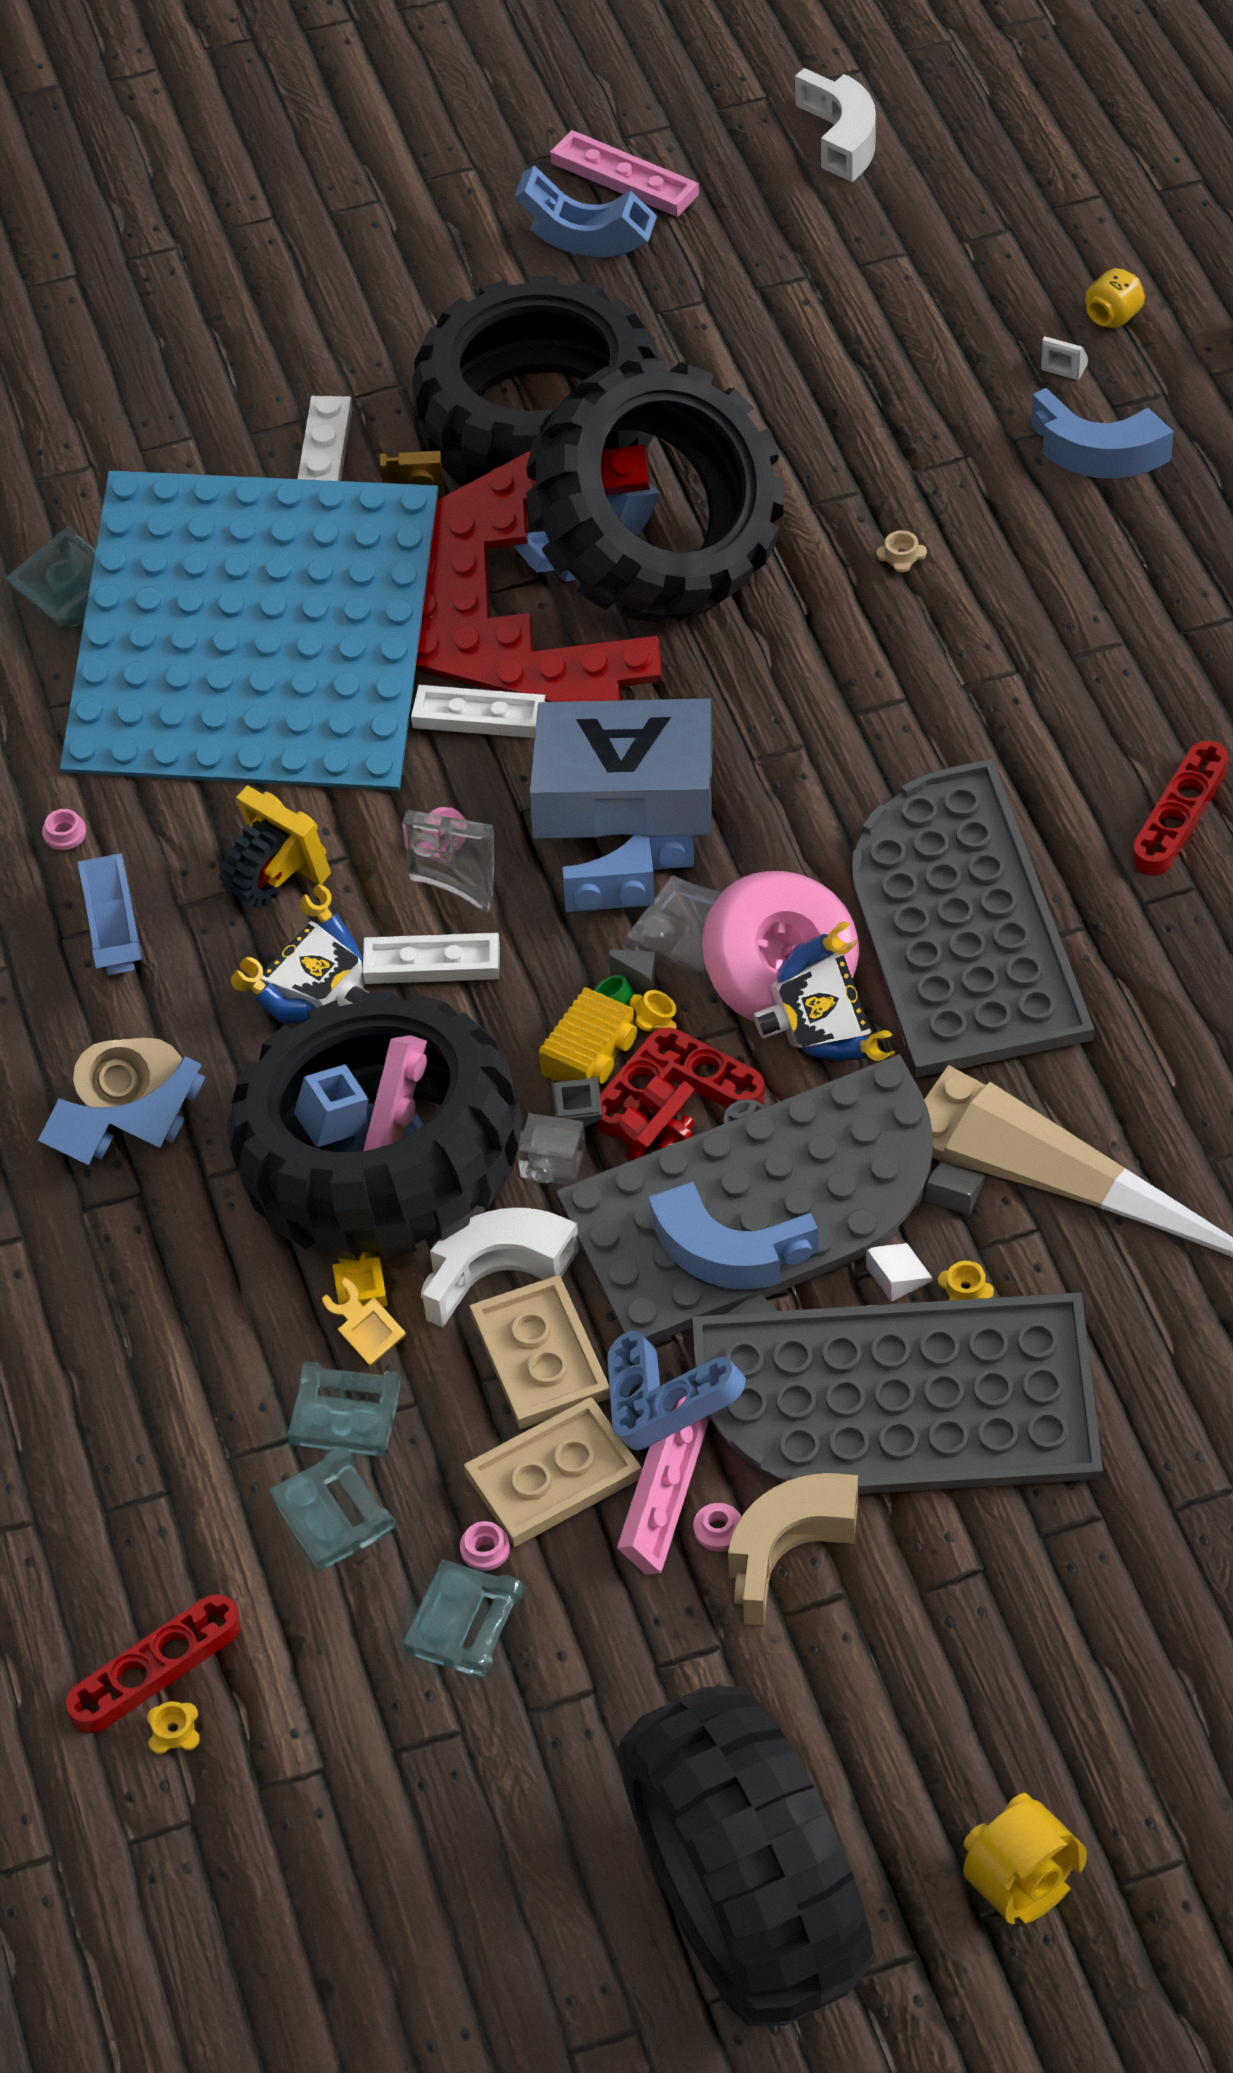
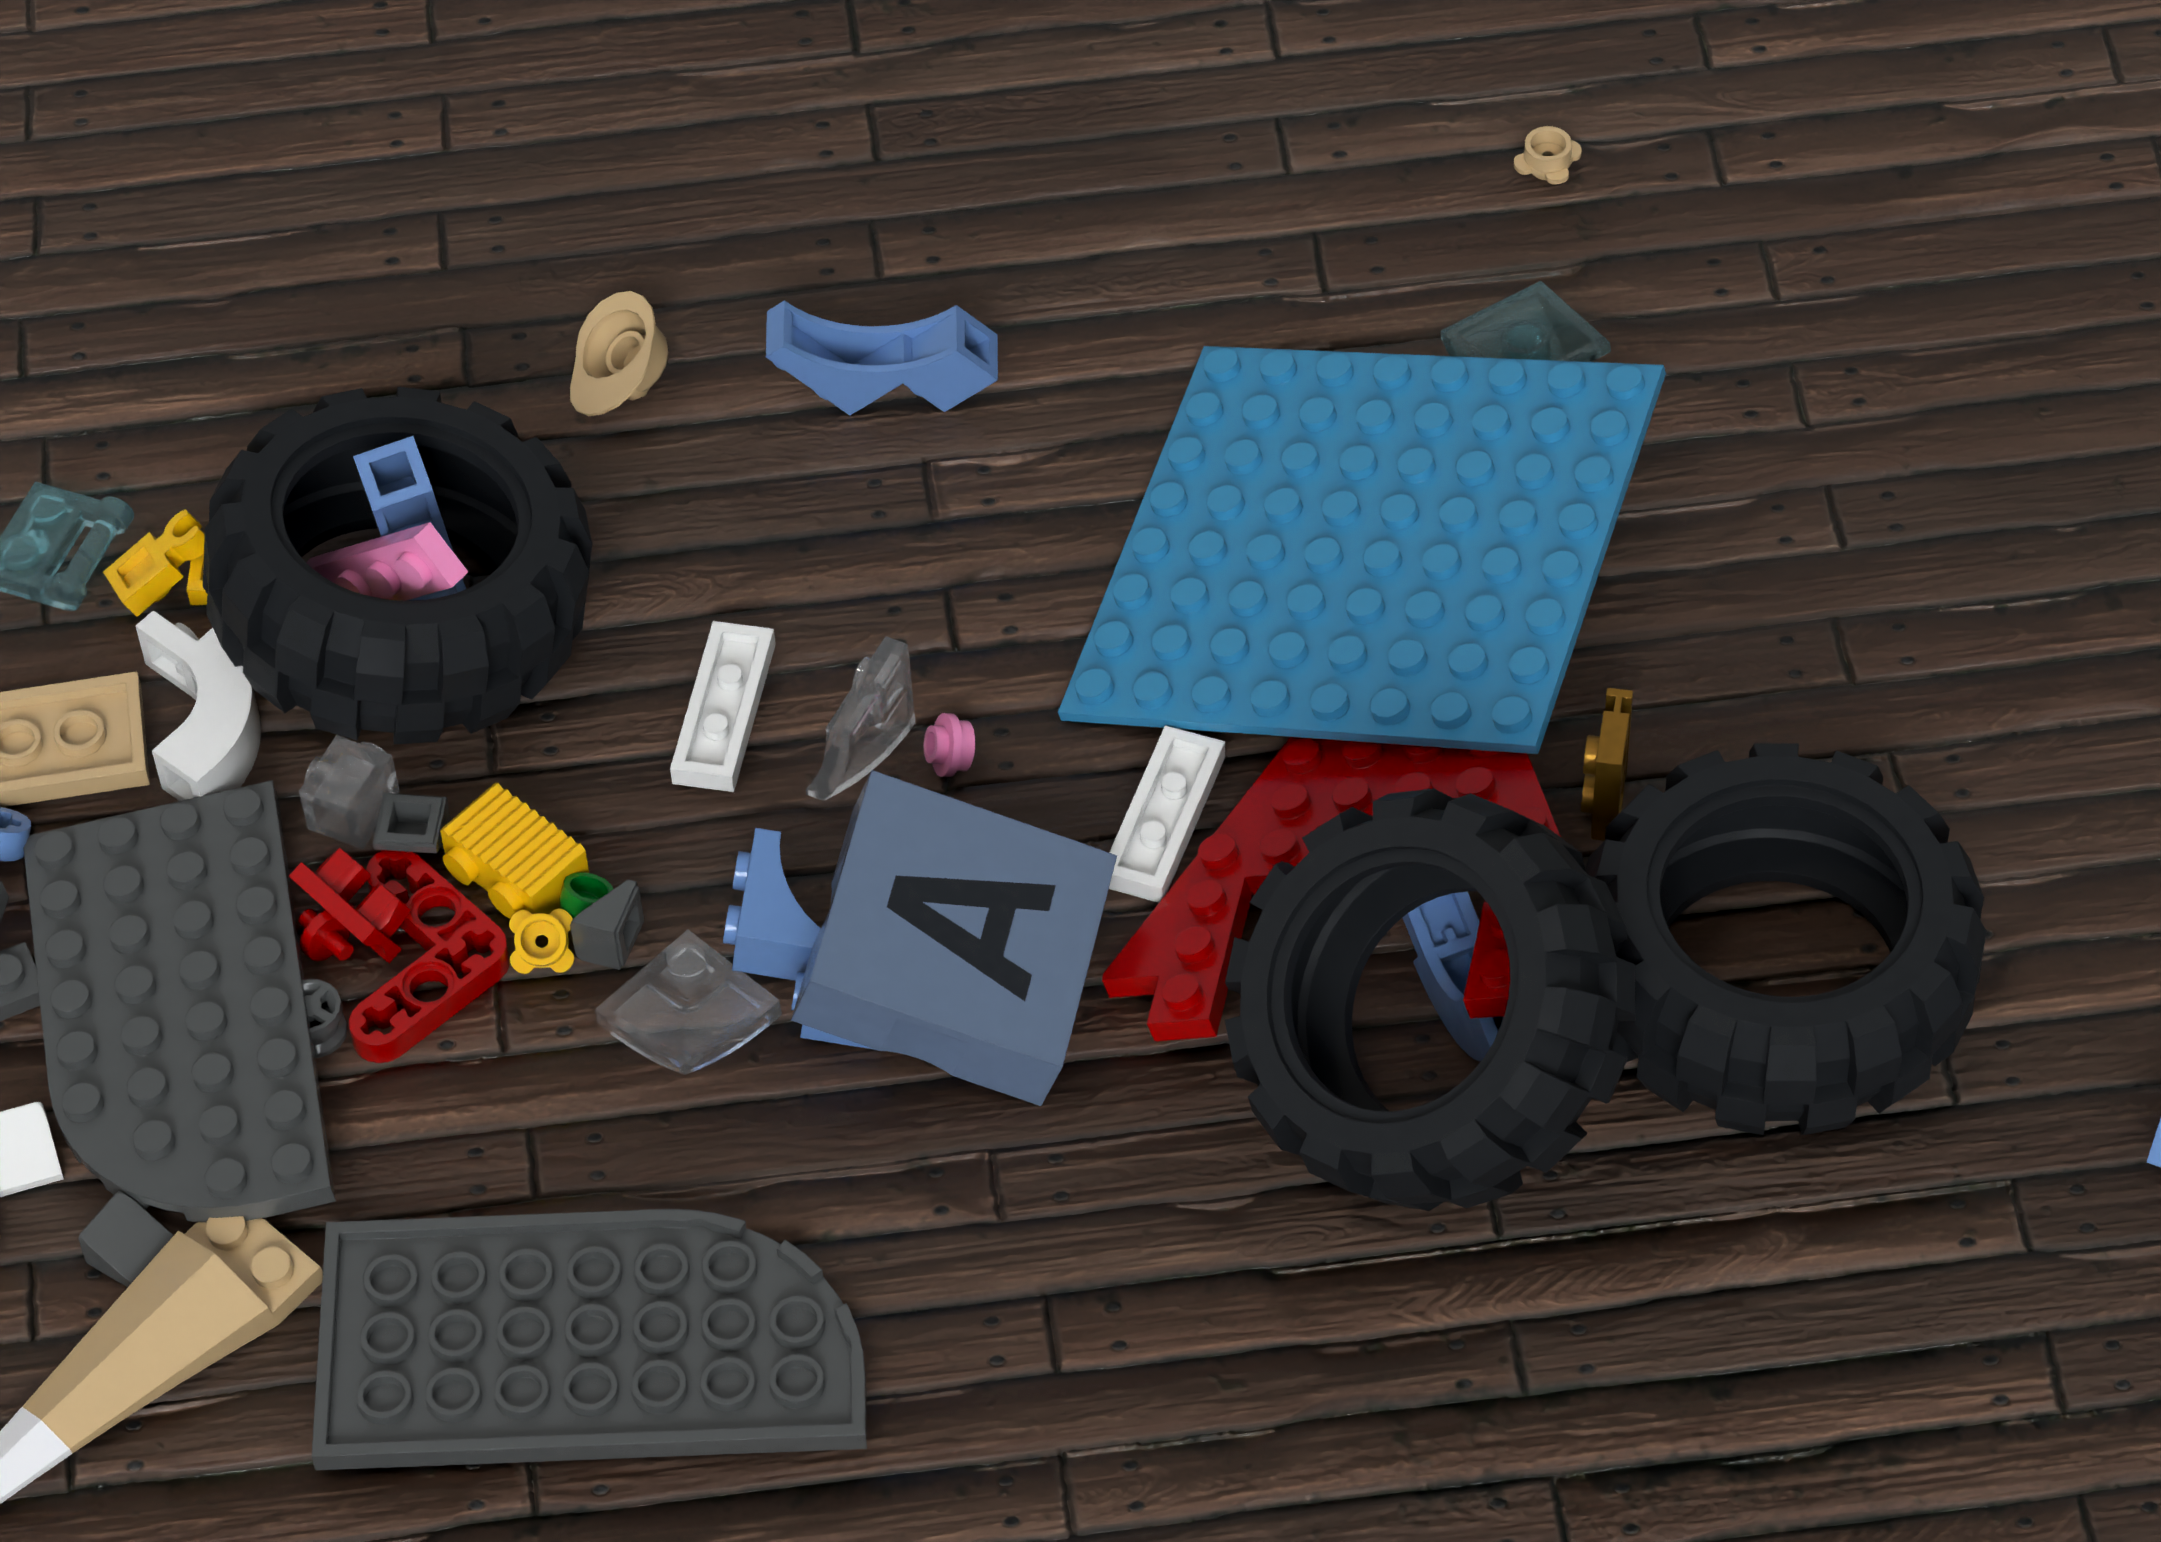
camera: 100 degrees right, 0 degrees up
medium blue arch [38,1056,205,1165] -> none
bright pink plate [42,809,86,850] -> none
plate [219,785,331,907] -> none
torso [231,885,369,1023] -> none
white plate [298,396,353,481] -> none
medium blue arch [648,1182,819,1289] -> none
bright pink hat [702,871,859,1022] -> none
torso [753,921,895,1062] -> none
tan plate [876,530,927,572] -> none

